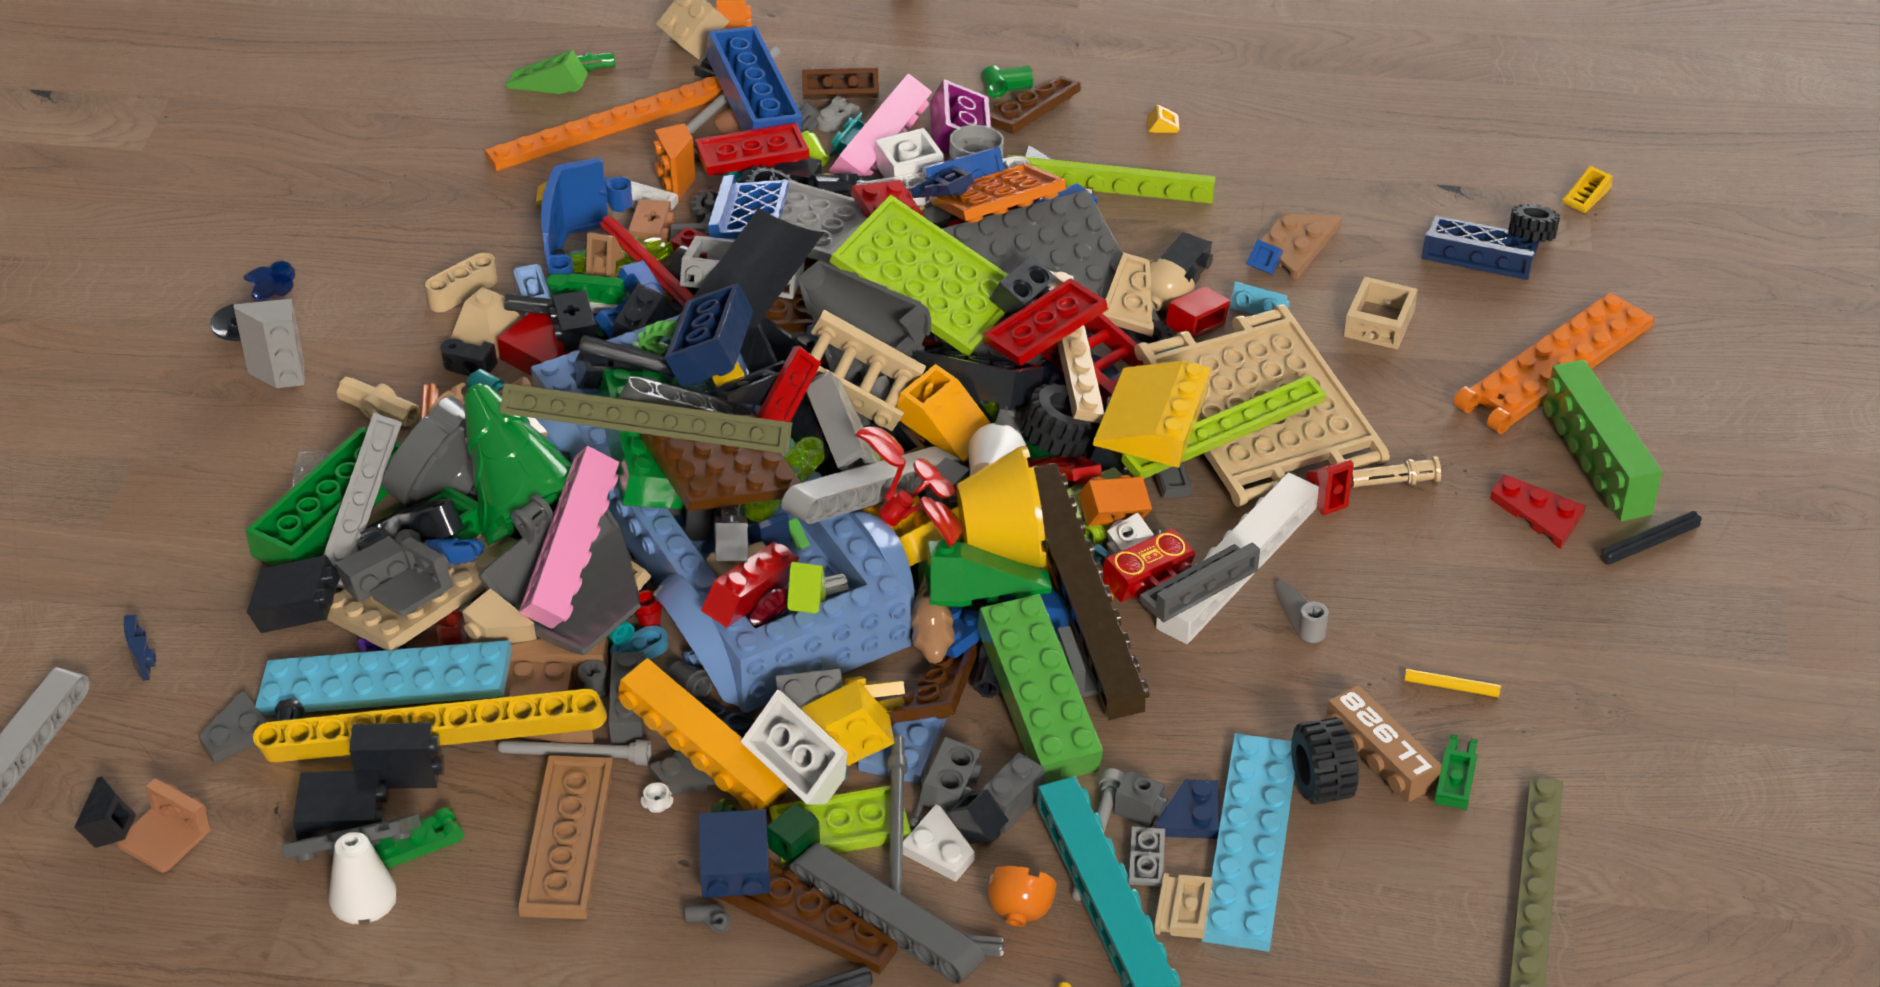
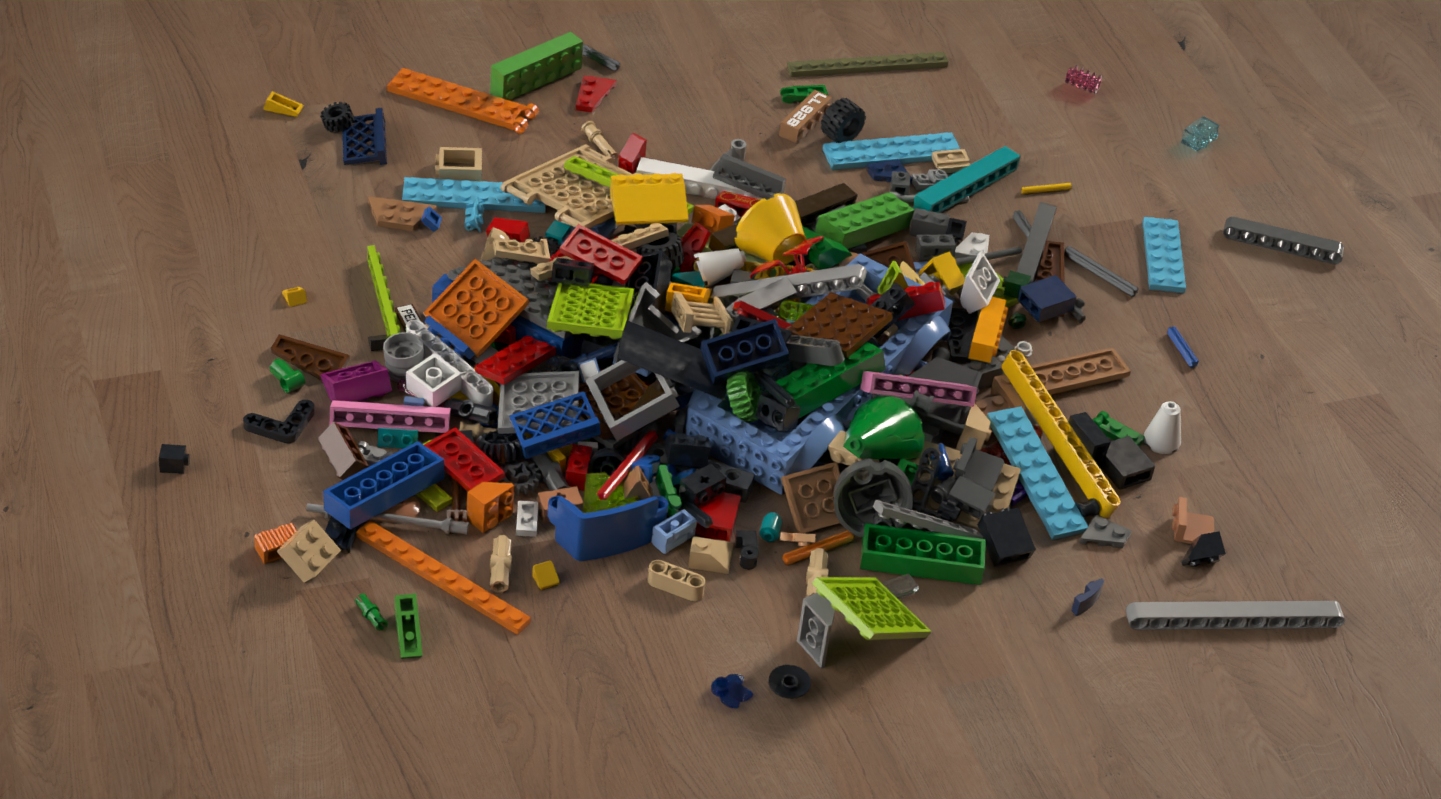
camera: 120 degrees left, 0 degrees up
dark grey wing [281,813,422,862] -> none
olive plate [500,383,792,454] -> none
dark blue wing [908,166,974,198] -> none
orange cylinder [987,866,1057,927] -> none
black brick [1160,232,1213,283] -> none
yellow bar [1404,669,1501,698] -> none
none -> black beam [243,399,315,444]
none -> medium azure plate [402,177,545,213]
none -> tan piece [490,535,512,593]
none -> lime plate [812,577,932,640]

